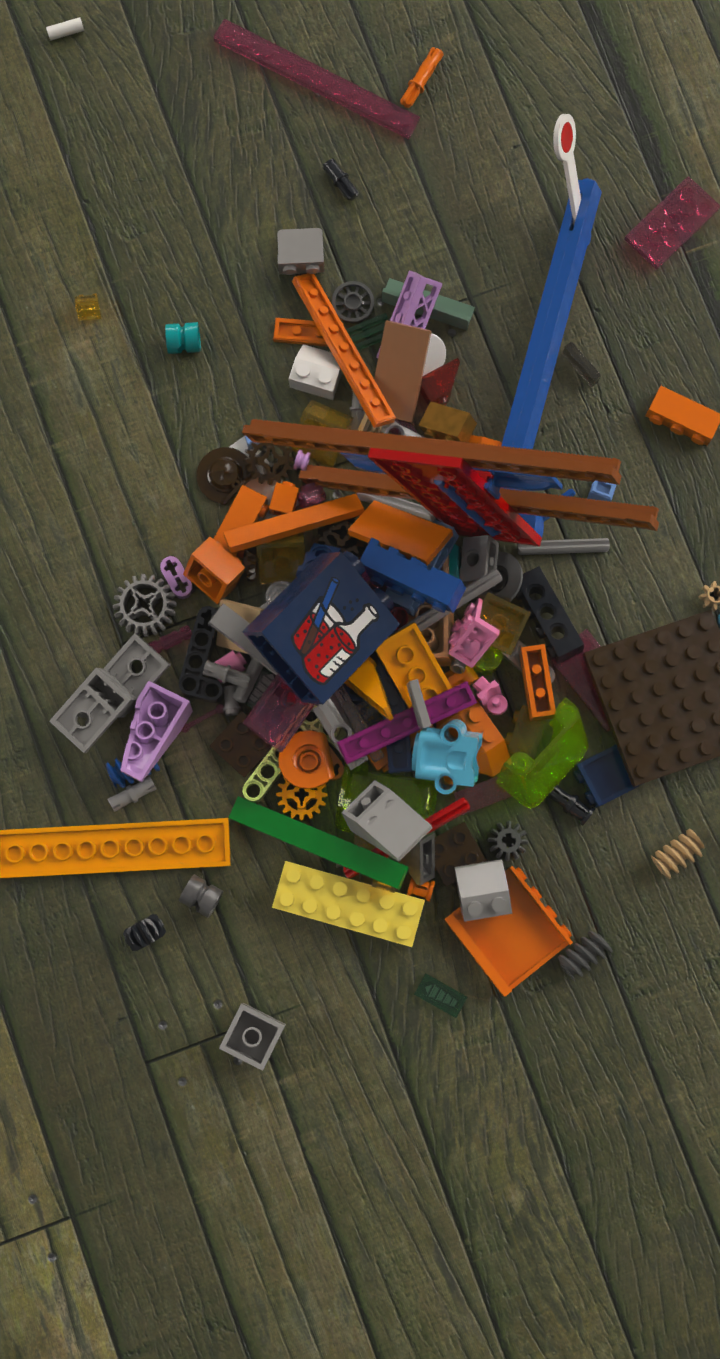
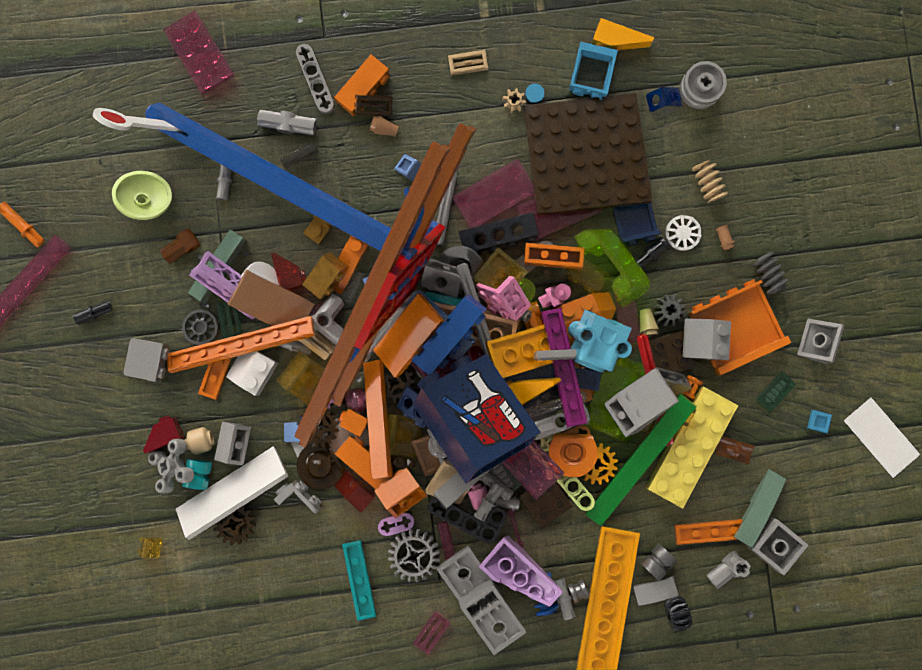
camera: 75 degrees left, 5 degrees up
none -> yellowish green dish [112,171,172,220]
none -> dark red slope [143,415,185,454]
none -> light grey gear [148,439,194,494]
none -> reddish brown piece [159,228,201,264]
none -> white tile [176,446,288,540]
none -> tan head [184,427,215,455]
none -> dark brown gear [213,504,256,545]
none -> light grey brick [214,422,251,465]
none -> light grey pin [216,164,232,200]
none -> light grey piece [257,110,317,136]
none -> light grey bracket [274,480,322,514]
none -> light grey beam [296,44,335,115]
none -> pearl gold bracket [303,215,332,245]
none -> clear red slope [334,471,375,513]
none -> teal tile [342,540,377,621]
none -> dark brown tile [354,95,393,116]
none -> medium nougat cone [369,116,399,137]
none -> medium nougat tile [412,435,441,476]
none -> clear pink tile [412,611,451,655]
none -> clear pink plate [452,158,534,228]
none -> flat silver wheel [568,580,589,603]
none -> light grey slope [634,576,679,606]
none -> tan cone [640,309,659,338]
none -> white wheel [665,215,702,251]
none -> orange tile [674,519,743,545]
none -> light grey piece [706,551,751,589]
none -> reddish brown hips [714,436,754,464]
none -> medium nougat pin [716,225,735,251]
none -> sand green slope [734,469,786,548]
none -> light grey slope [797,319,844,364]
none -> dark azure tile [807,410,832,434]
none -> white sticker [844,398,920,478]

